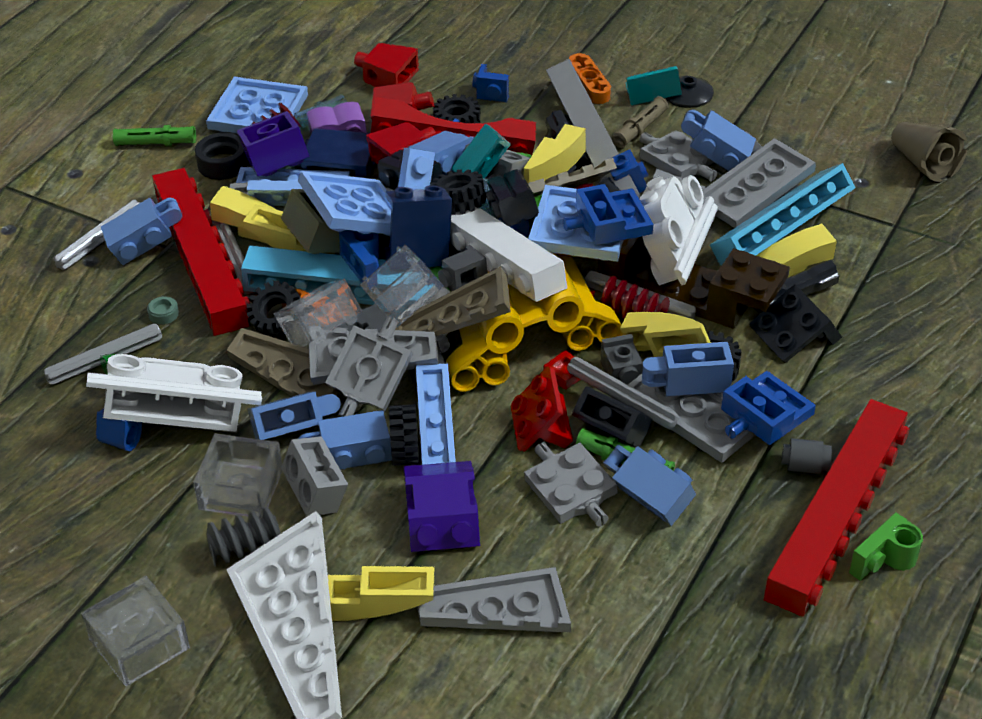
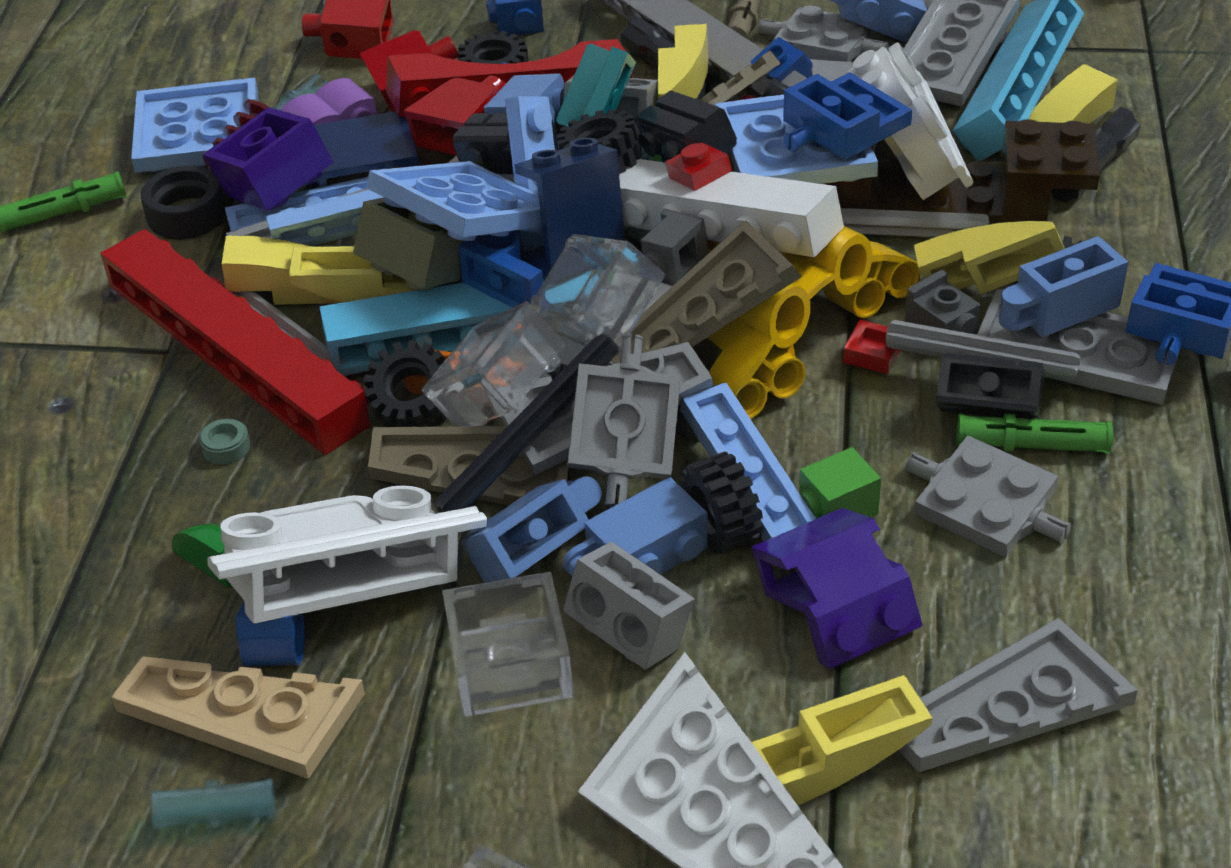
camera: 20 degrees left, 0 degrees up
light grey axle [44,323,162,385] -> none
light grey axle [54,200,141,270] -> none
medium blue brick [101,198,182,265] -> none
dark grey piece [206,507,281,567] -> none
red bracket [511,366,573,452] -> none
dark red piece [601,276,670,319] -> none
medium blue brick [603,445,697,526] -> none
black bracket [749,284,842,363] -> none
none -> tan wing [111,657,365,779]
none -> clear light blue pin [151,779,276,829]
none -> black axle [434,333,619,513]
none -> red plate [665,142,732,191]
none -> bright green brick [799,447,881,519]

